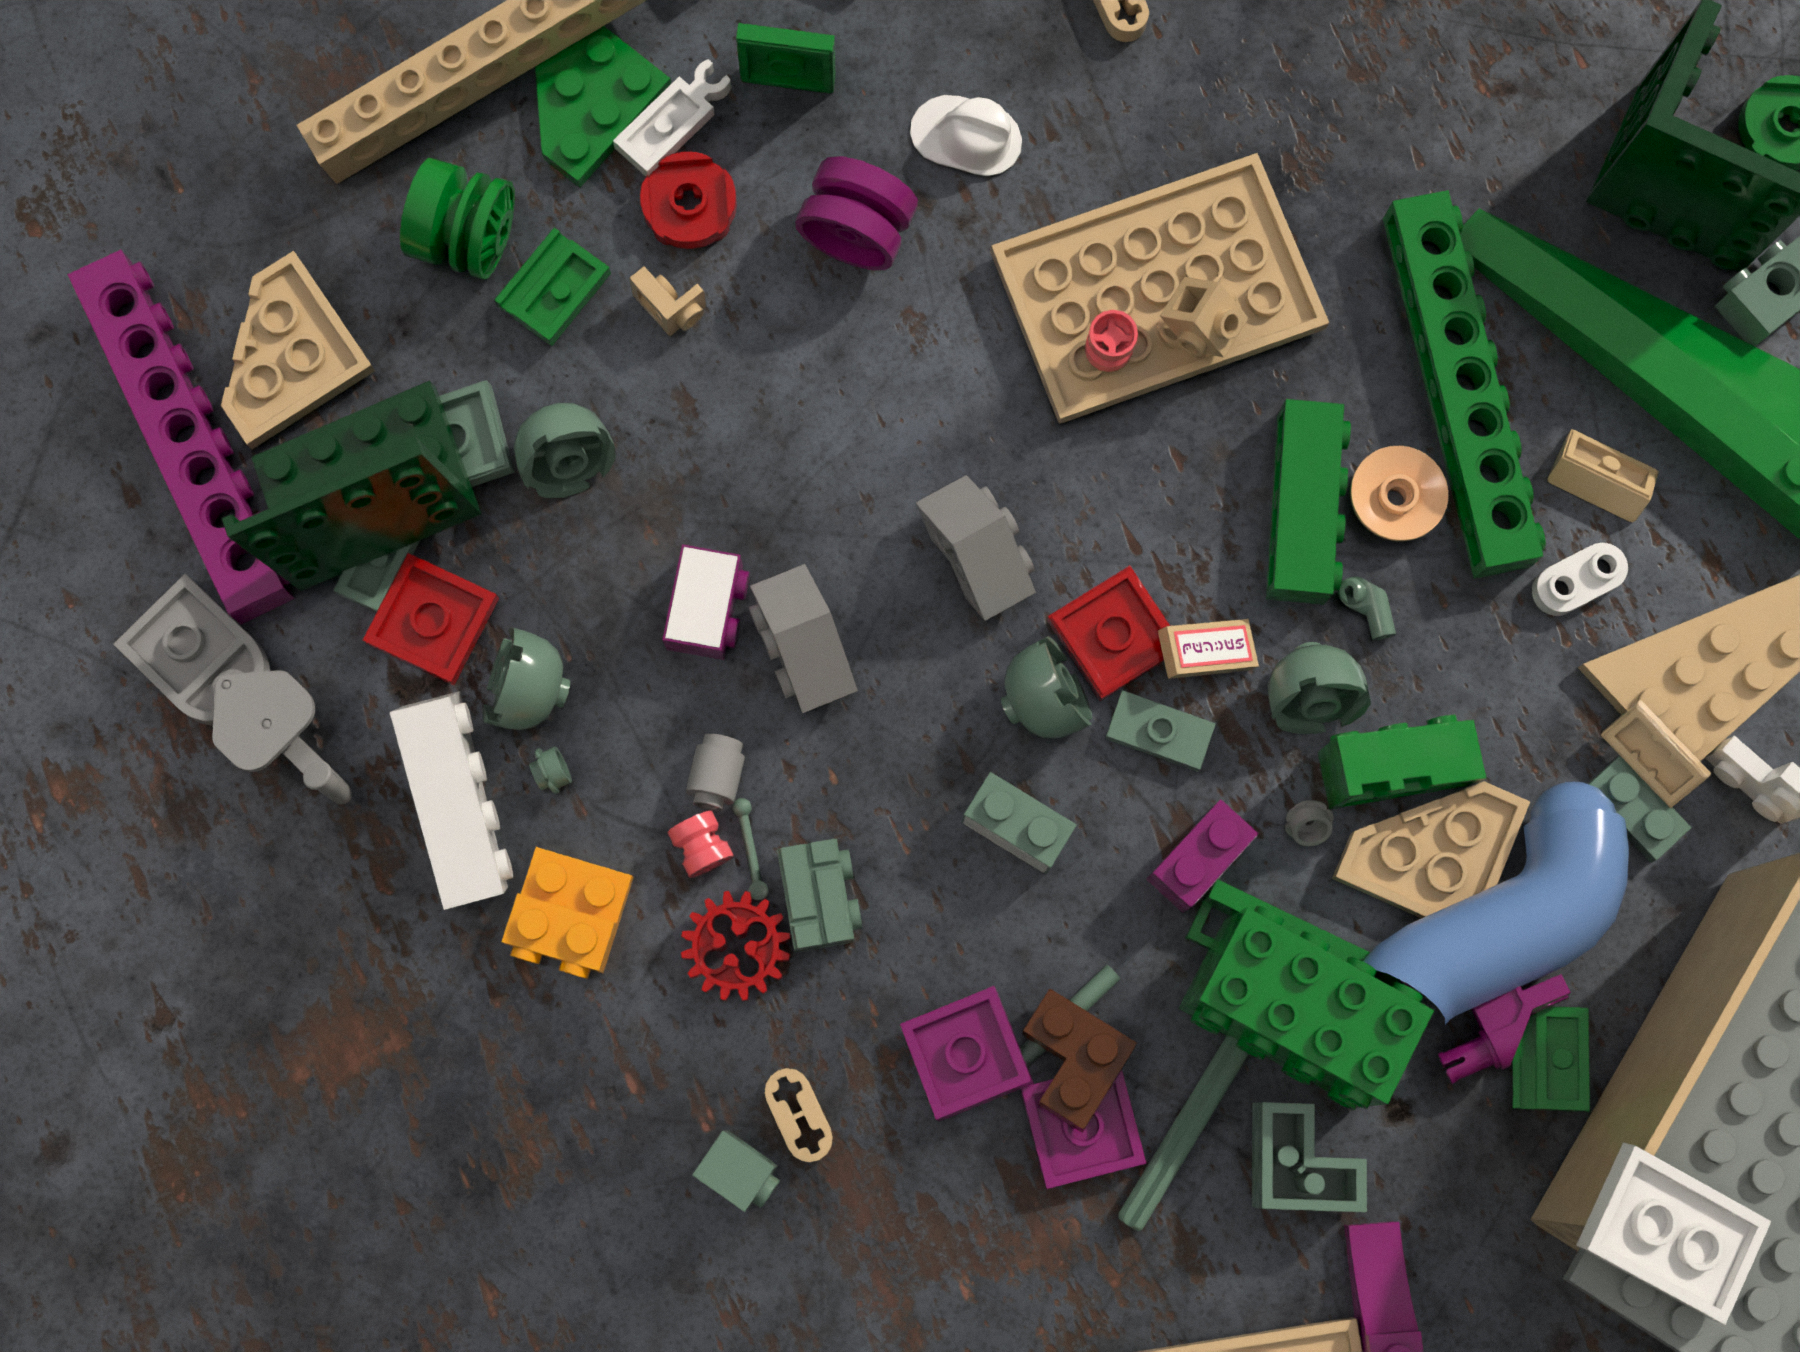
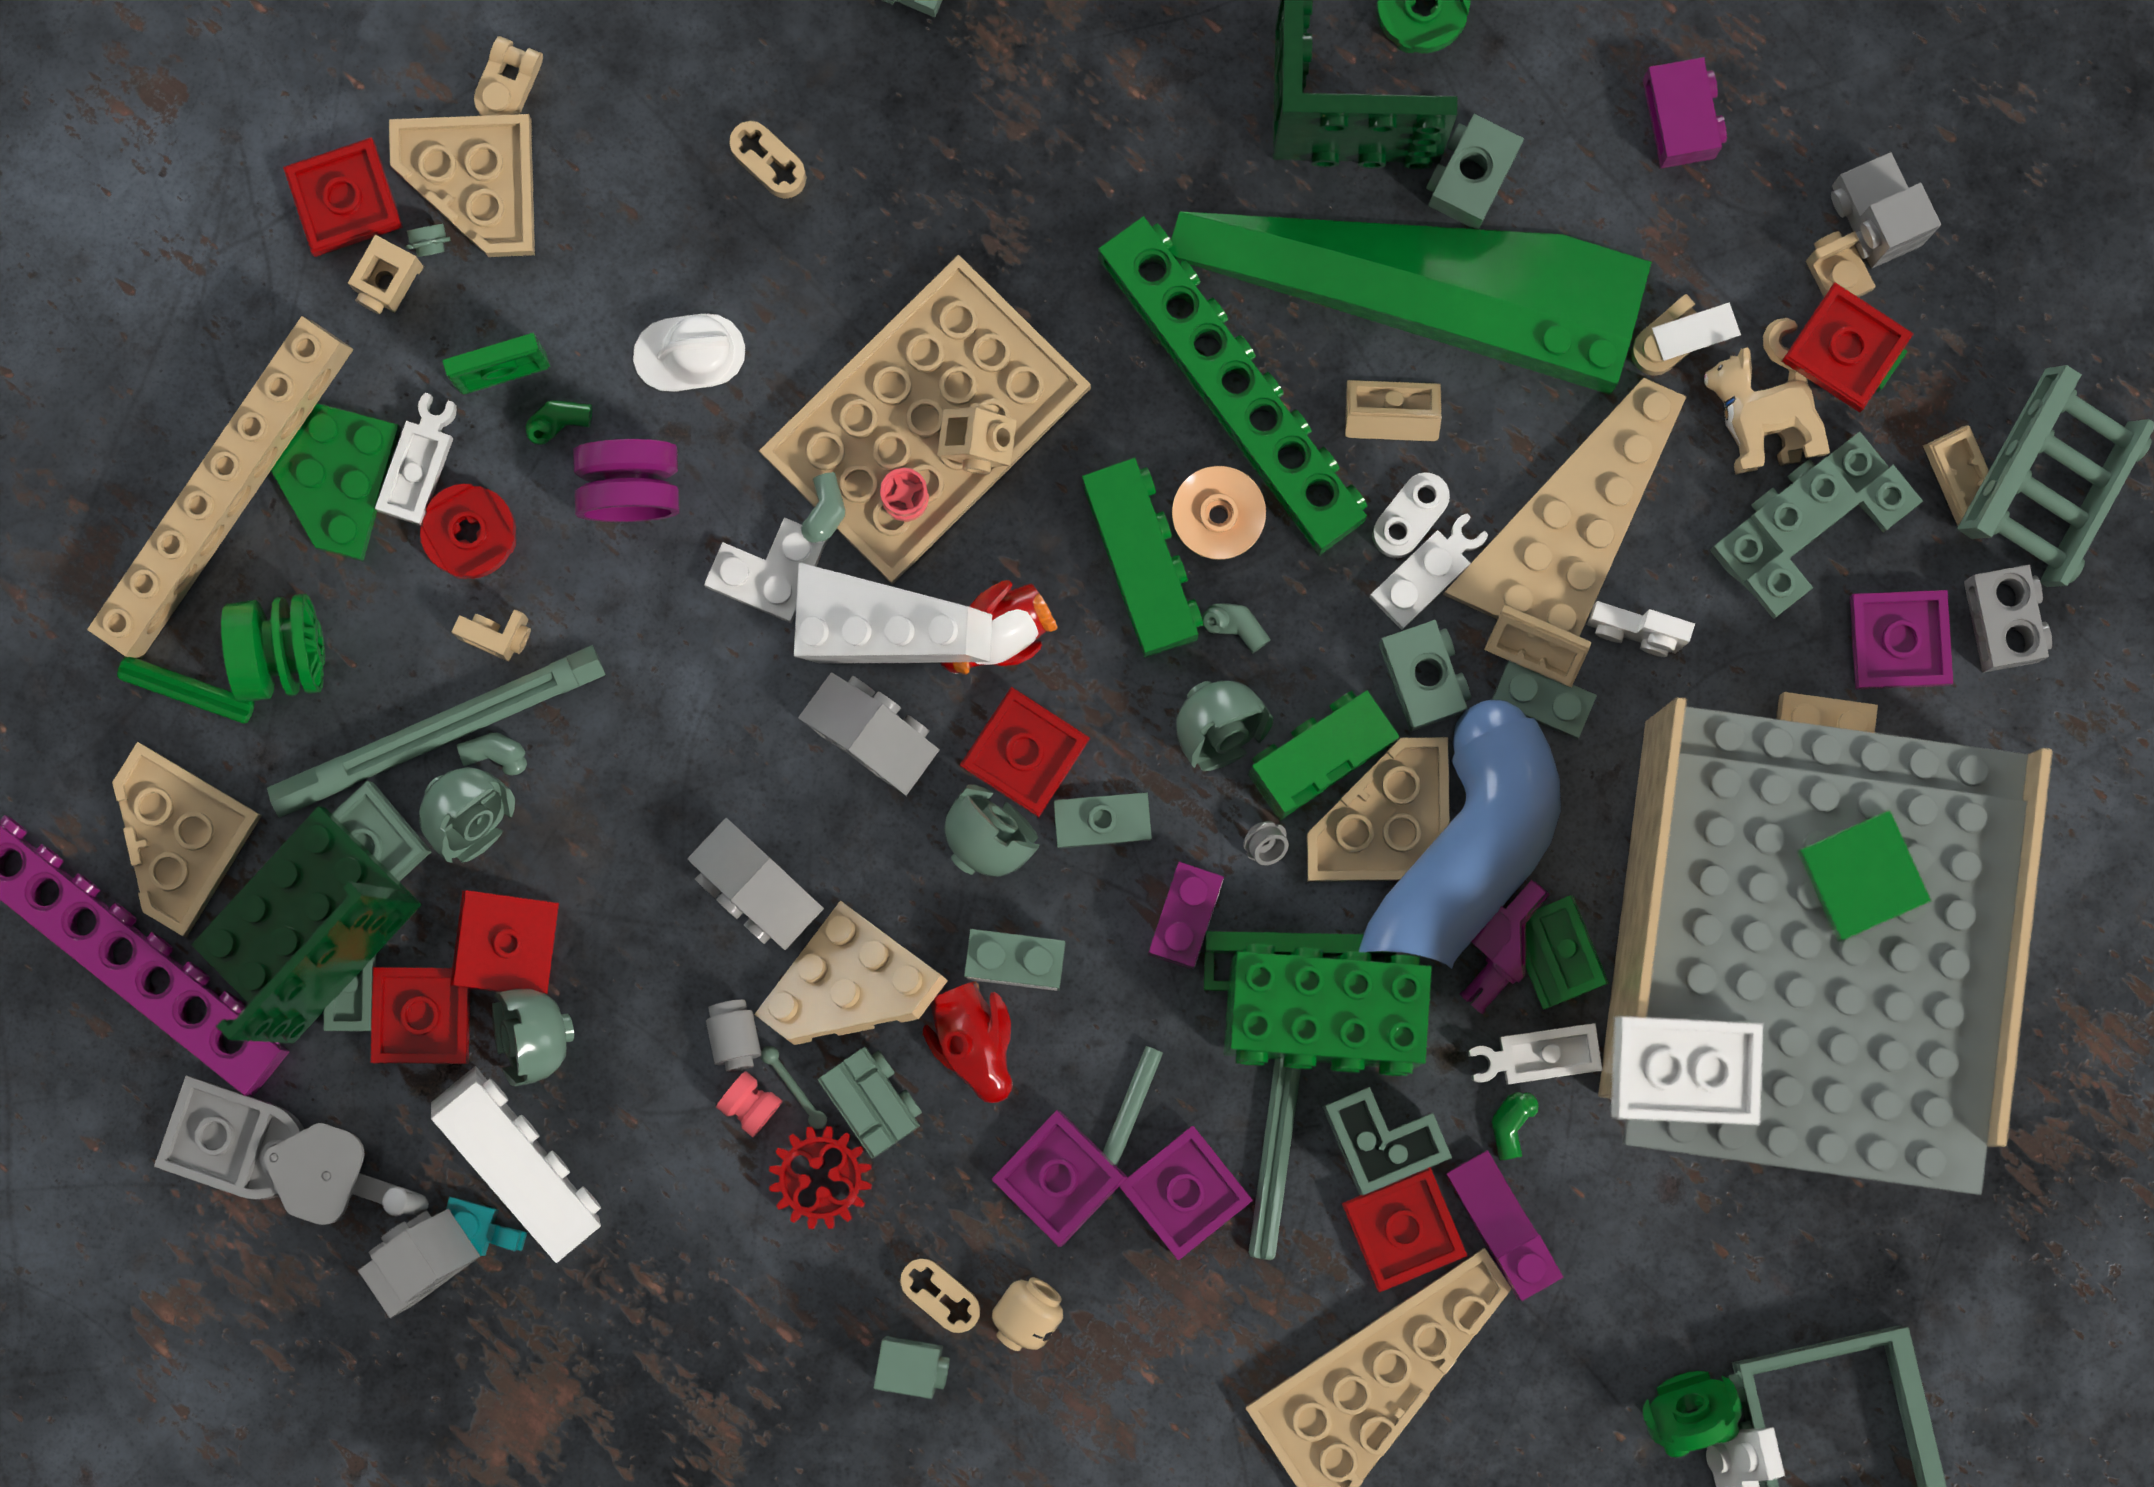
camera: 20 degrees left, 5 degrees up
green plate [494,227,611,347] -> none
light orange plate [501,847,634,979] -> none
sand green plate [529,746,572,794] -> none
white brick [662,544,750,660] -> none
reddish brown plate [1022,989,1137,1133] -> none
tile [1158,619,1259,679] -> none
none -> green axle [117,656,255,724]
none -> sand green piece [267,645,606,818]
none -> light grey brick [358,1209,480,1318]
none -> teal plate [446,1197,527,1256]
none -> red plate [450,890,559,994]
none -> sand green arm [457,732,527,776]
none -> green arm [526,400,592,445]
none -> white plate [704,517,828,624]
none -> tan plate [754,901,948,1045]
none -> white wedge [794,562,992,664]
none -> sand green arm [801,472,846,543]
none -> red animal [923,981,1012,1103]
none -> animal [940,580,1058,675]
none -> tan head [992,1277,1063,1351]
none -> red plate [1341,1167,1467,1292]
none -> white plate [1370,514,1488,630]
none -> sand green brick [1378,620,1471,732]
none -> white plate [1467,1023,1603,1085]
none -> green arm [1492,1092,1539,1161]

